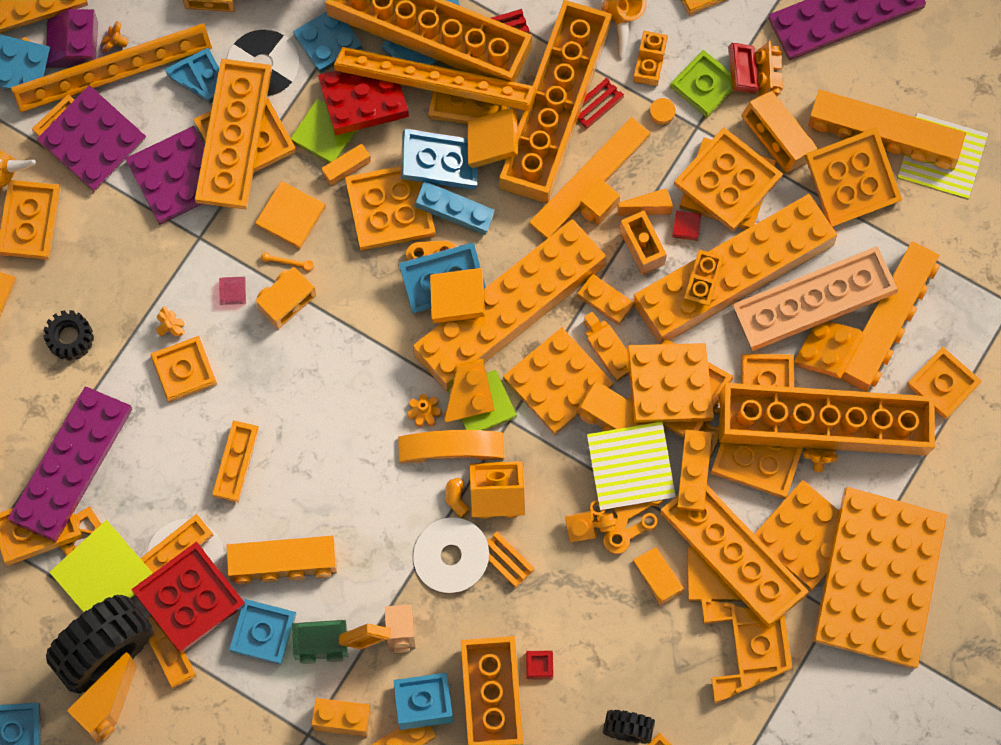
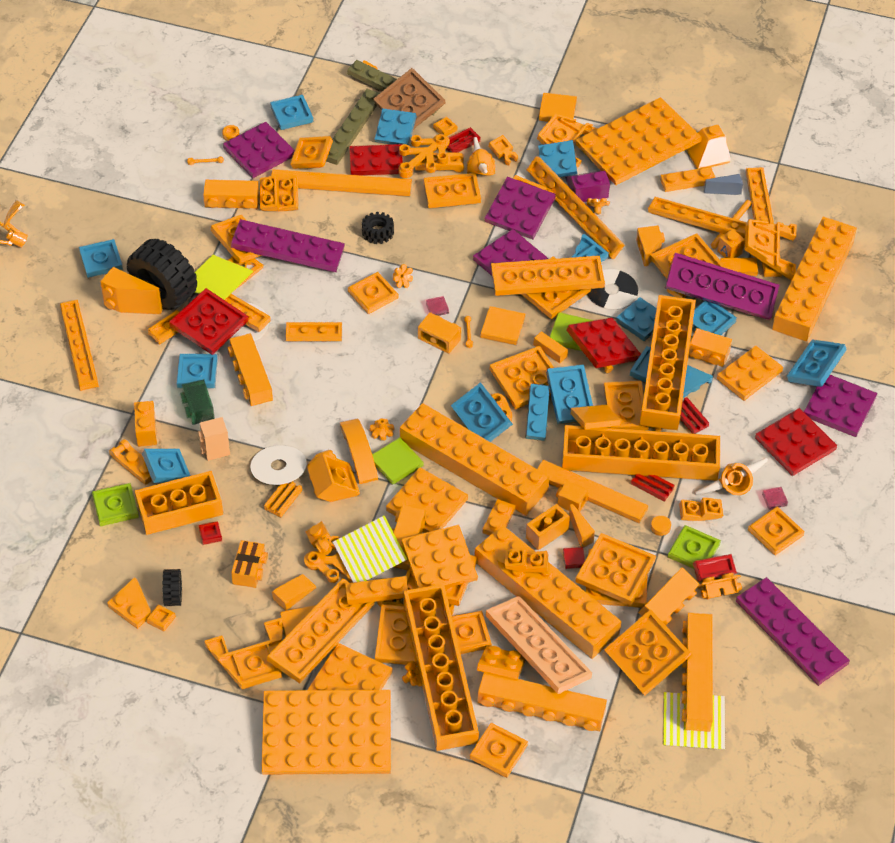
camera: 75 degrees right, 20 degrees down
light orange tile [334,47,536,111] -> none
light orange tile [339,623,391,650] -> none
light orange tile [430,268,485,324] -> none
light orange wing [444,358,495,422] -> none
light orange hinge [583,312,629,382] -> none
none -> light orange brick [231,540,268,588]

